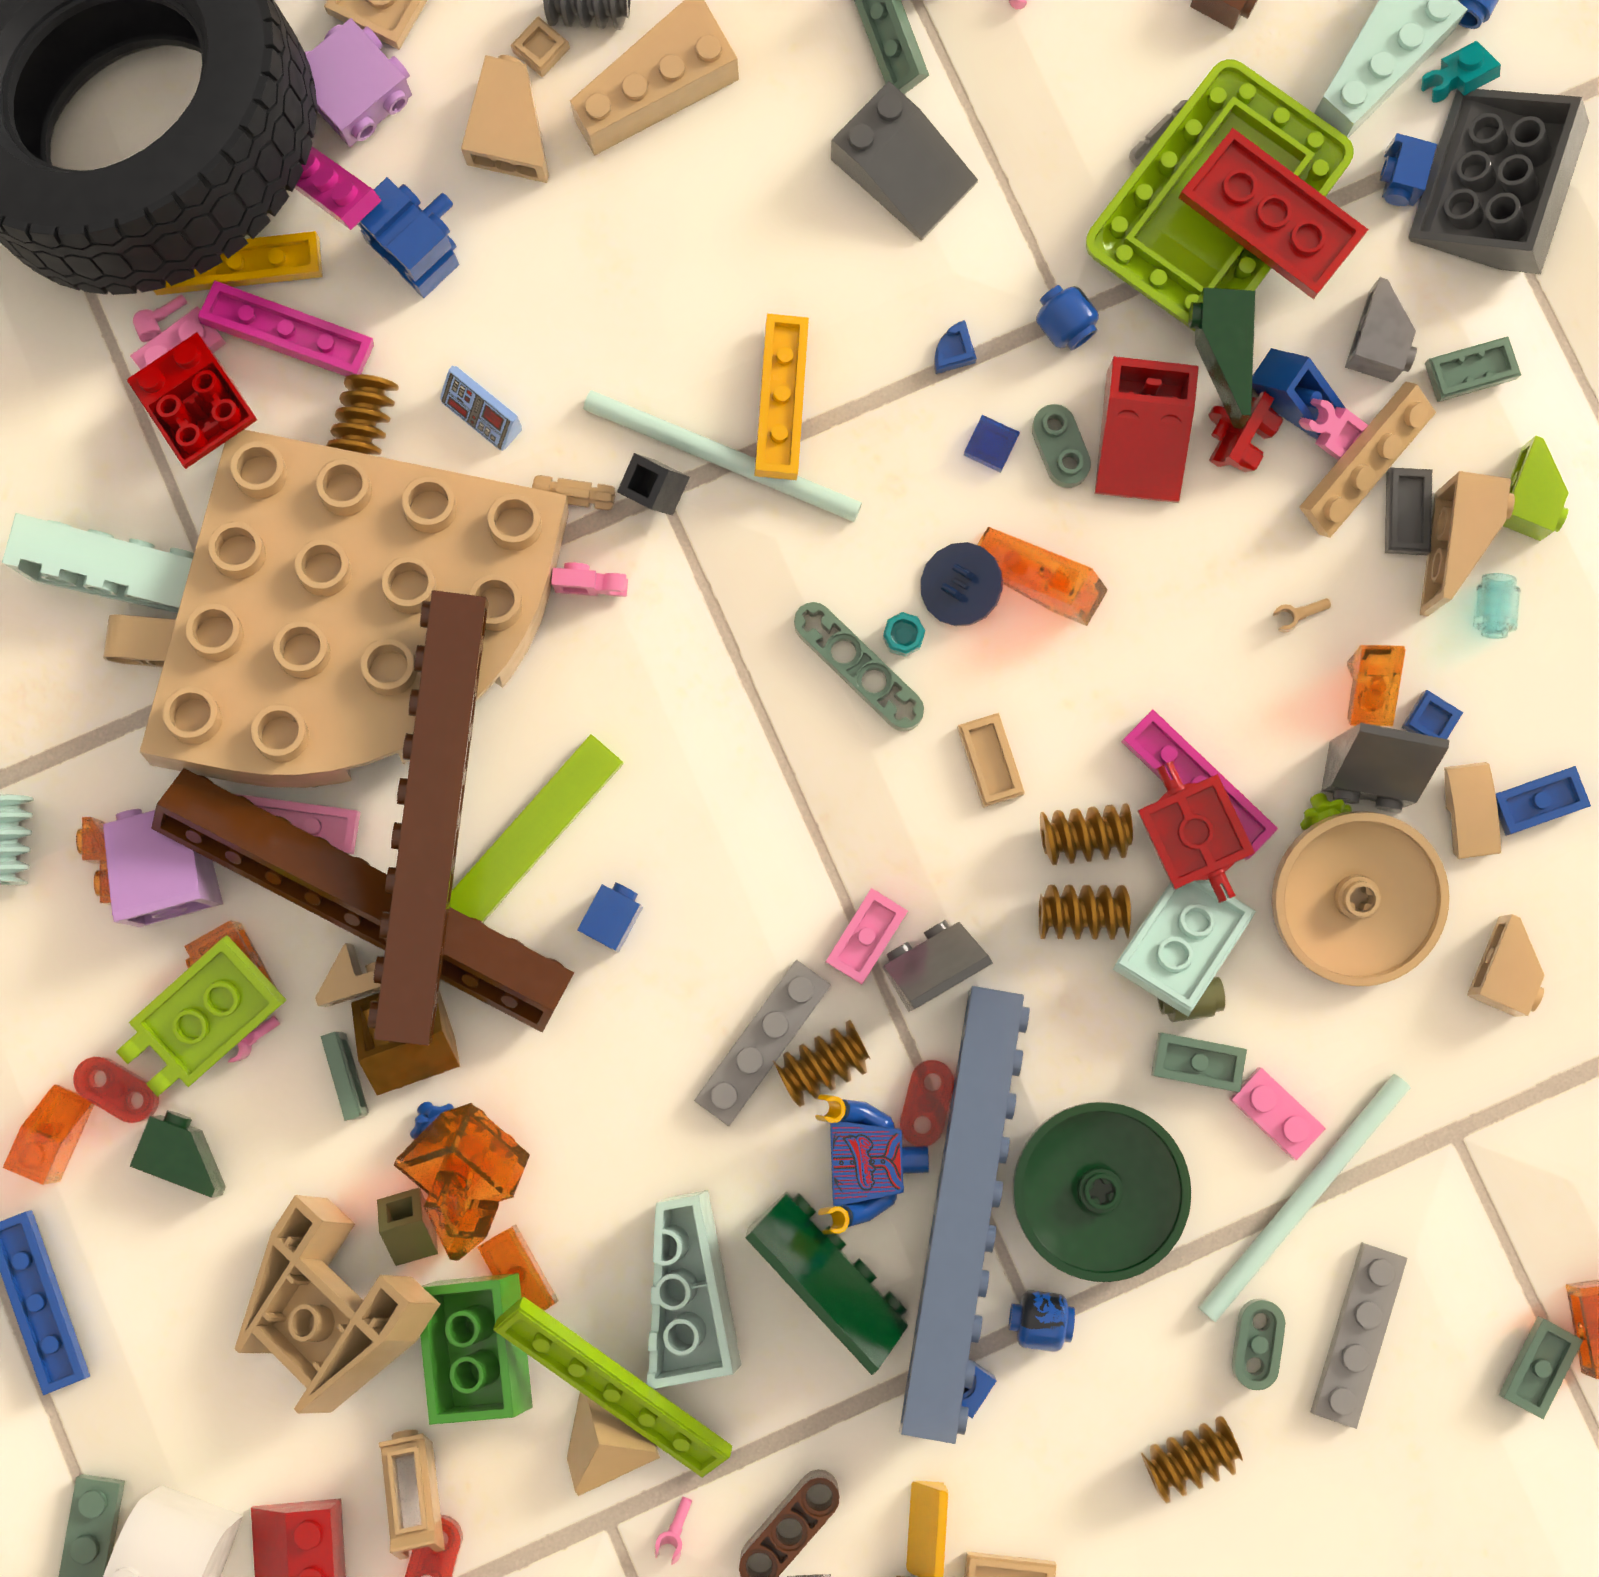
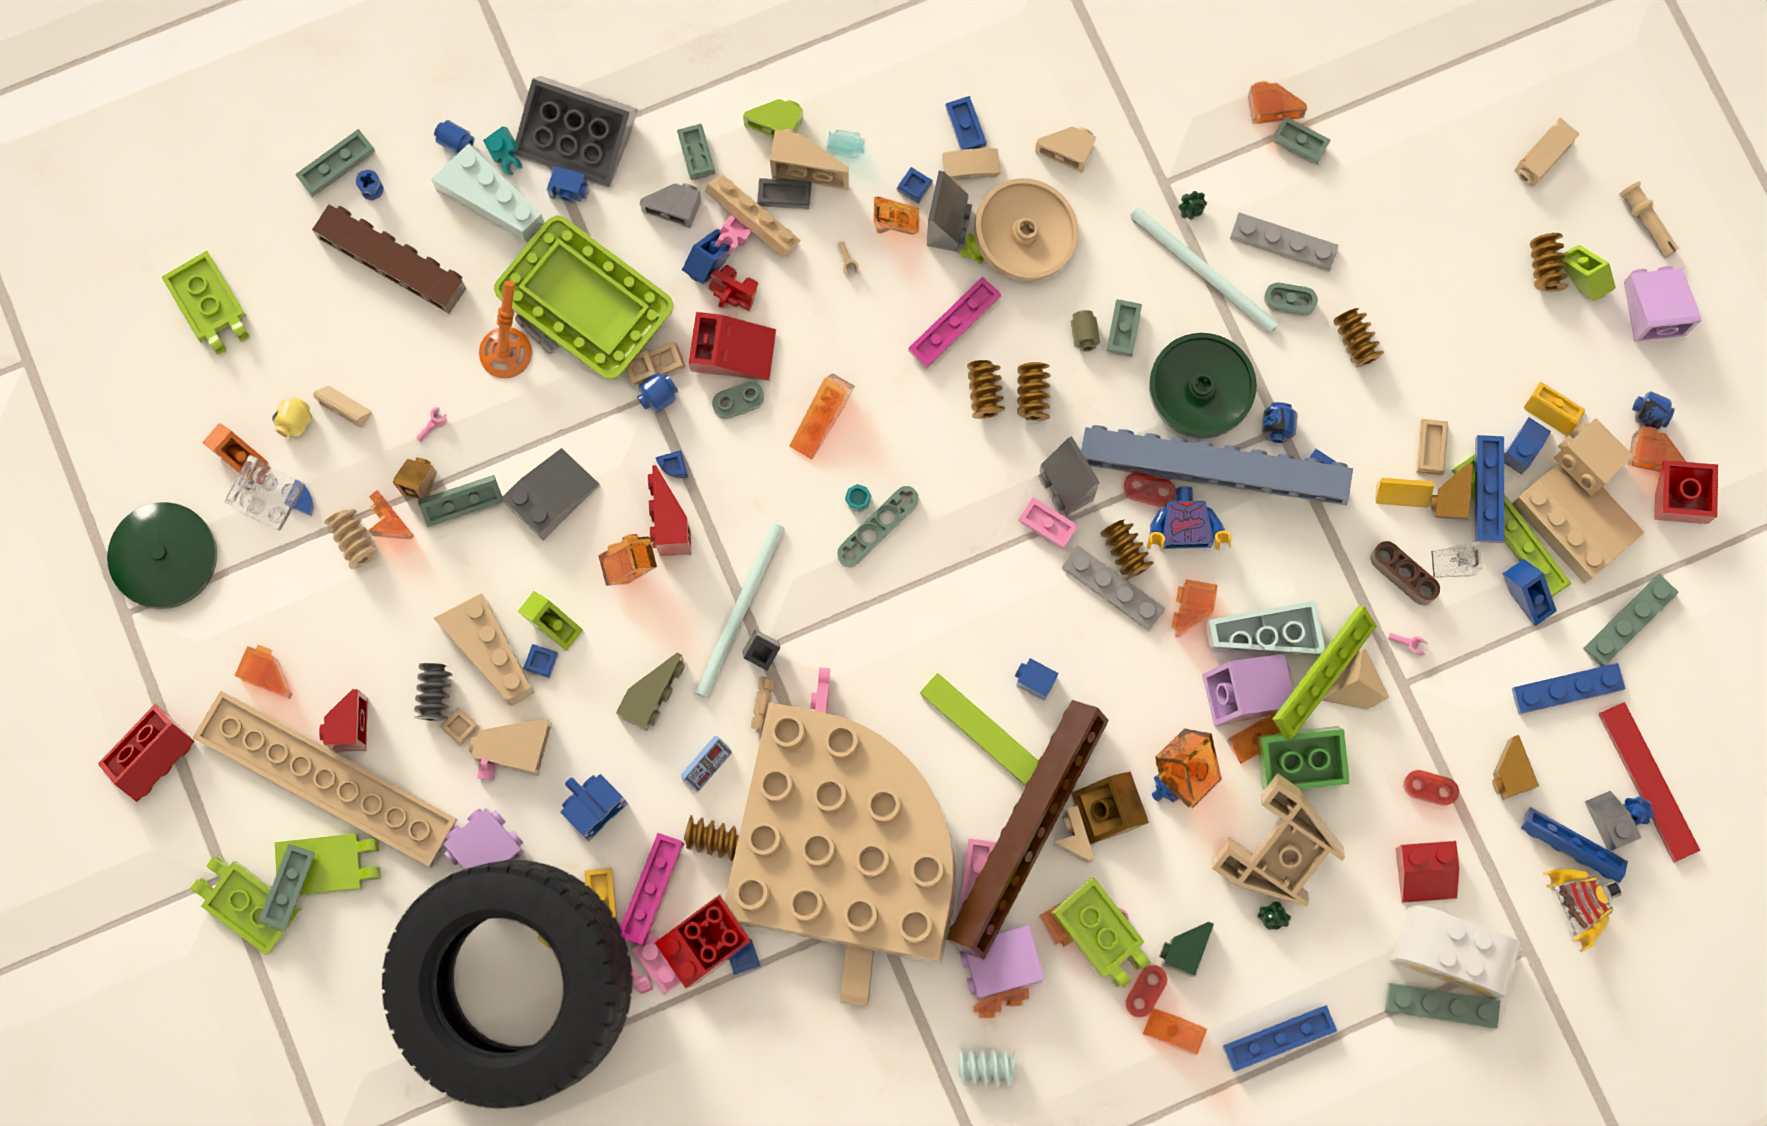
camera: 90 degrees left, 5 degrees down
light aqua wedge [2,513,194,613] -> none
dark pink plate [295,146,382,230] -> none
sand green tile [320,1032,369,1121] -> none
reddish brown brick [368,590,489,1046] -> none
olive brick [377,1187,438,1266] -> none
tan window [379,1430,445,1560] -> none
clear orange slope [423,1170,499,1261] -> none
dark green slope [745,1191,908,1375] -> none
yellow plate [754,313,809,480] -> none
dark blue piece [921,542,1003,627] -> none
tan tile [957,713,1025,808] -> none
clear blue tile [963,415,1020,473] -> none
light aqua tile [1113,880,1256,1017] -> none
red plate [1137,761,1255,903] -> none
red plate [1179,128,1369,300] -> none
dark green slope [1188,288,1256,429] -> none
bright pink plate [1229,1067,1326,1160] -> none
none -> bright pink hand [477,758,495,780]
none -> orange dish [479,281,532,378]
none -> lime slope [517,591,583,651]
none -> blue tile [523,644,559,679]
none -> clear orange brick [598,534,657,586]
none -> olive slope [616,652,685,731]
none -> tan slope [626,341,685,385]
none -> red slope [648,465,692,556]
none -> blue tile [729,939,761,975]
none -> clear orange slope [1171,579,1218,637]
none -> dark green plant [1178,191,1207,220]
none -> lavender slope [1202,654,1294,726]
none -> dark green plant [1257,901,1291,930]

